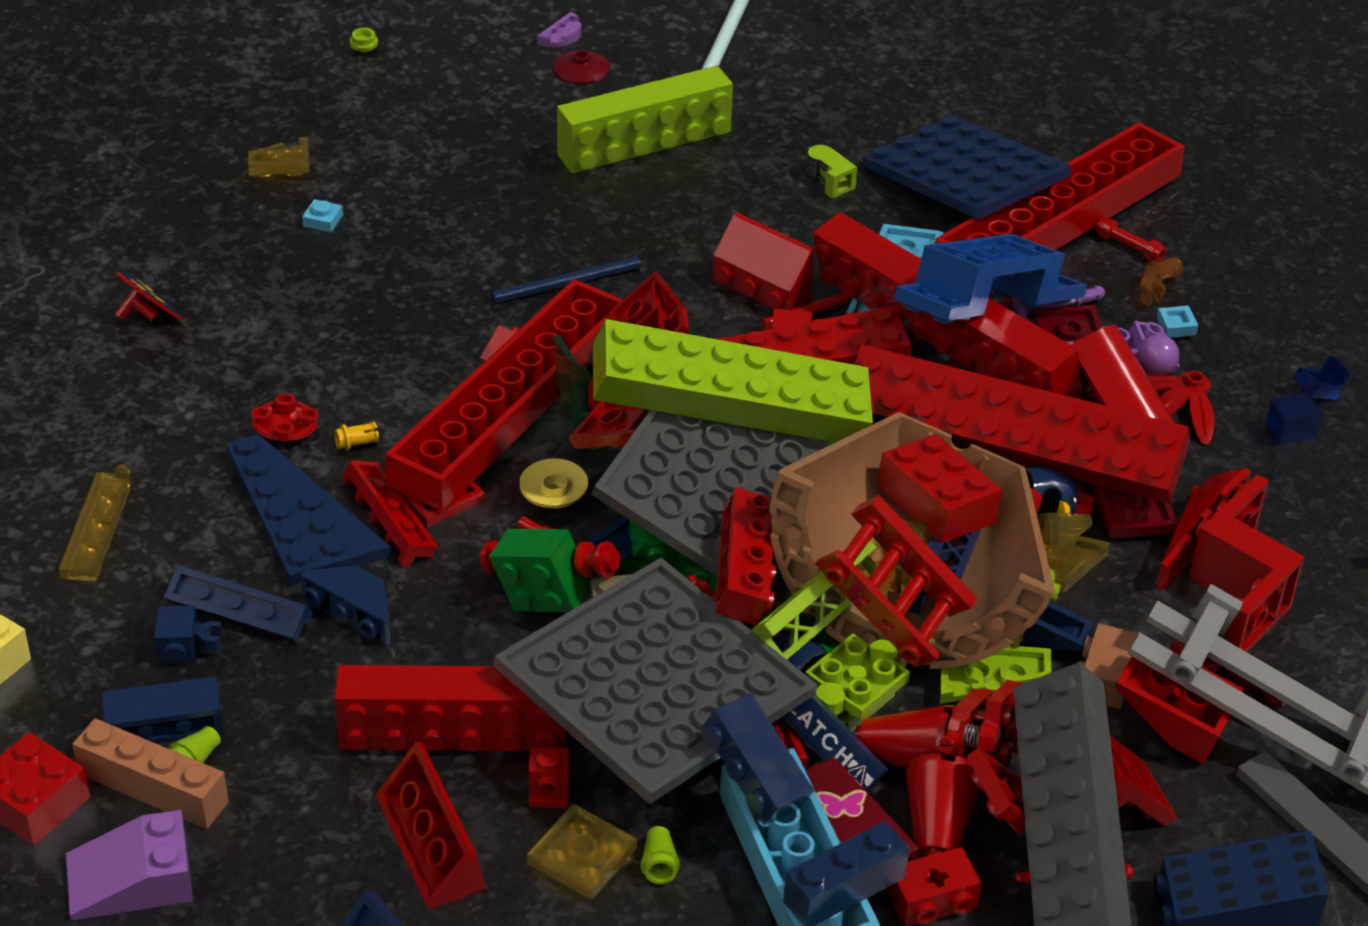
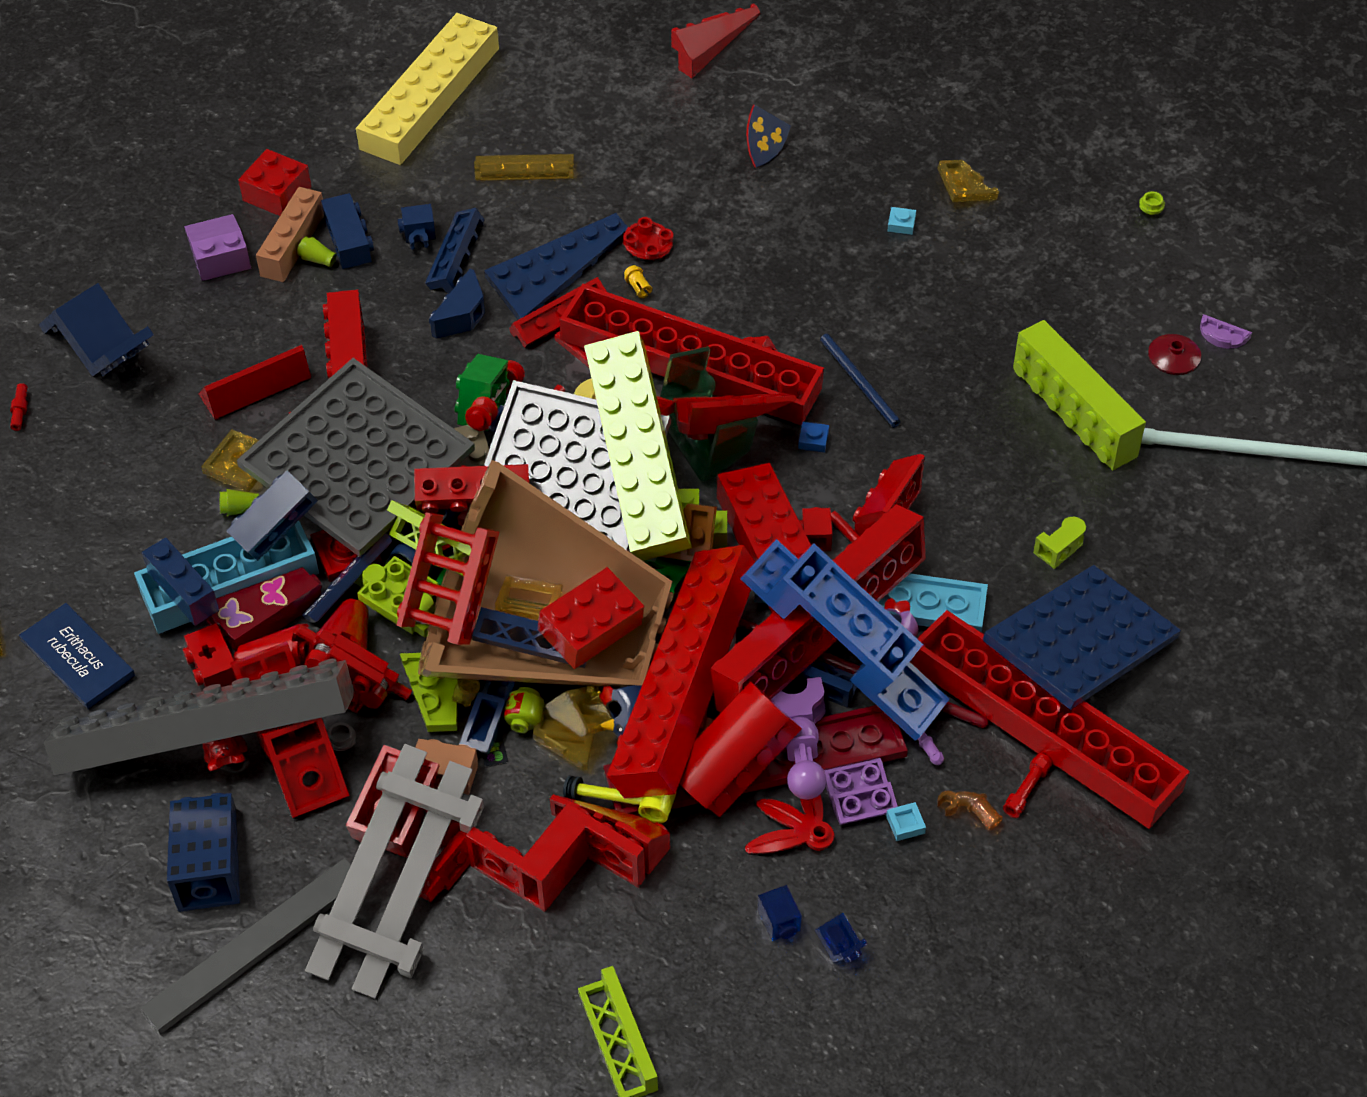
camera: 85 degrees right, 10 degrees up
none -> neon yellow piece [563,775,677,823]

